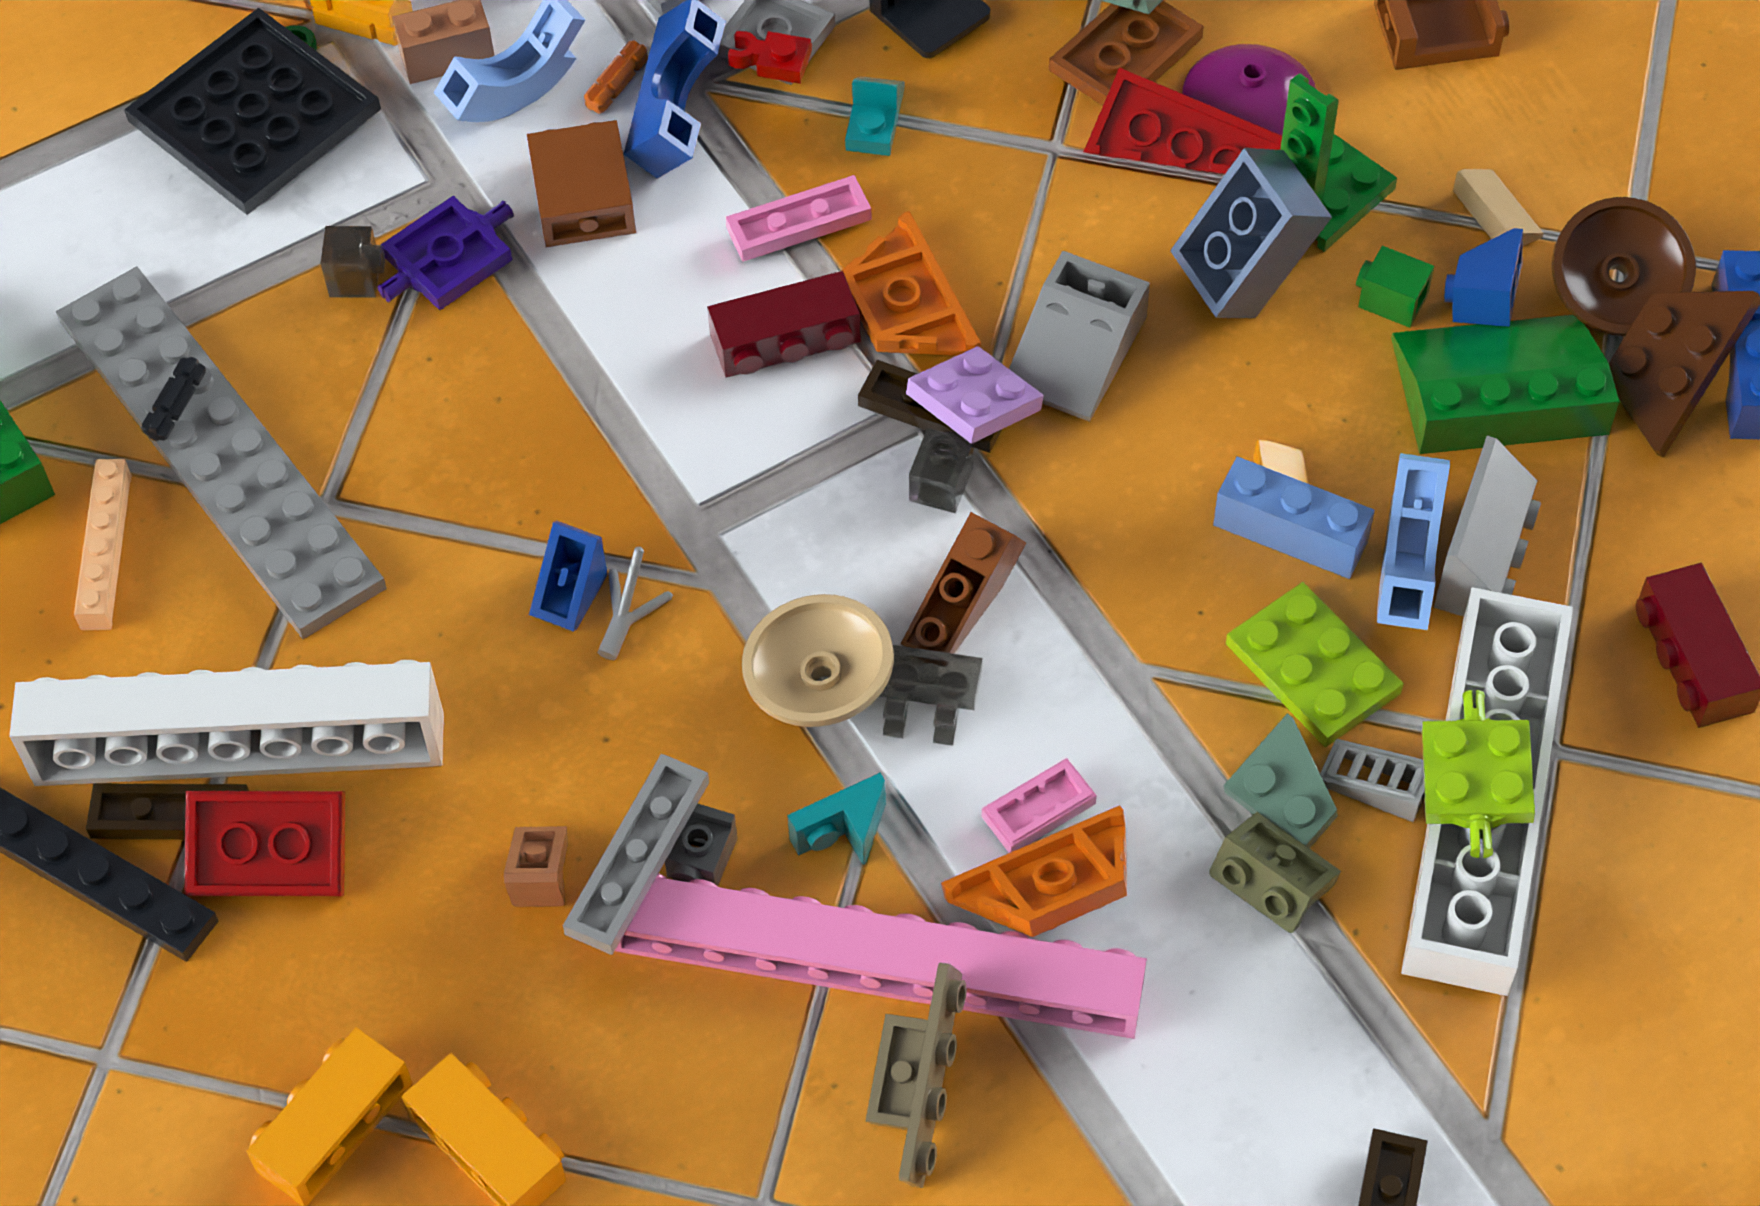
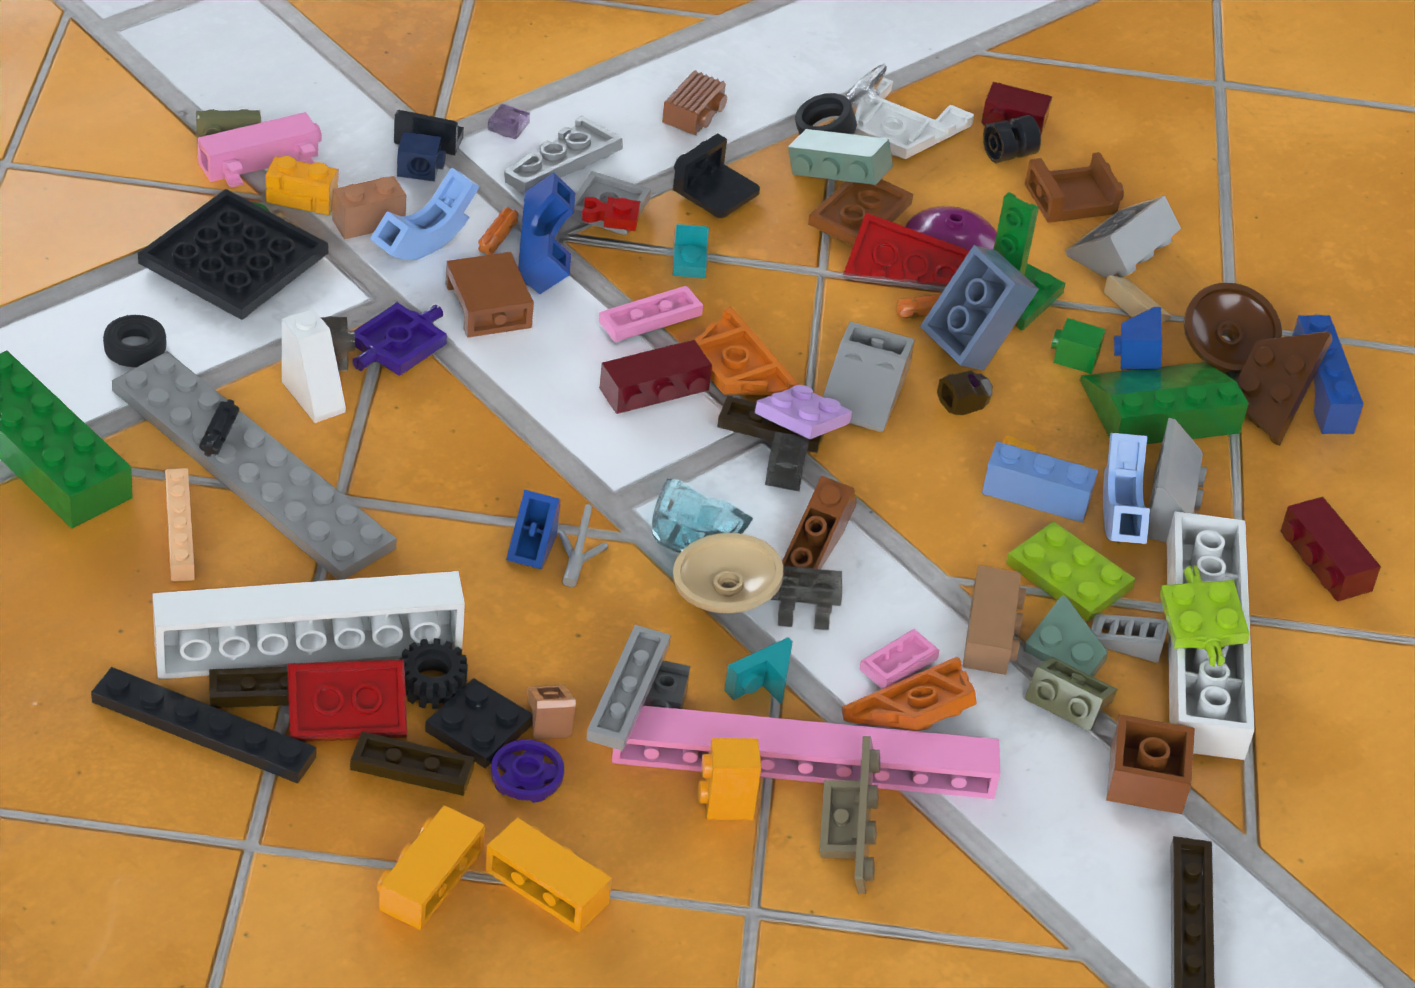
camera: 15 degrees left, 15 degrees down
none -> black tyre [103,314,166,367]
none -> white slope [282,308,346,423]
none -> dark brown plate [350,732,475,796]
none -> black tyre [399,638,468,709]
none -> black plate [425,678,533,769]
none -> dark purple wheel [491,740,564,803]
none -> clear light blue brick [652,478,753,553]
none -> light orange brick [698,738,761,820]
none -> orange axle [896,294,940,318]
none -> dark brown rock [937,370,993,415]
none -> medium nougat brick [962,565,1026,675]
none -> light grey slope [1065,195,1181,278]
none -> dark orange brick [1106,714,1195,814]

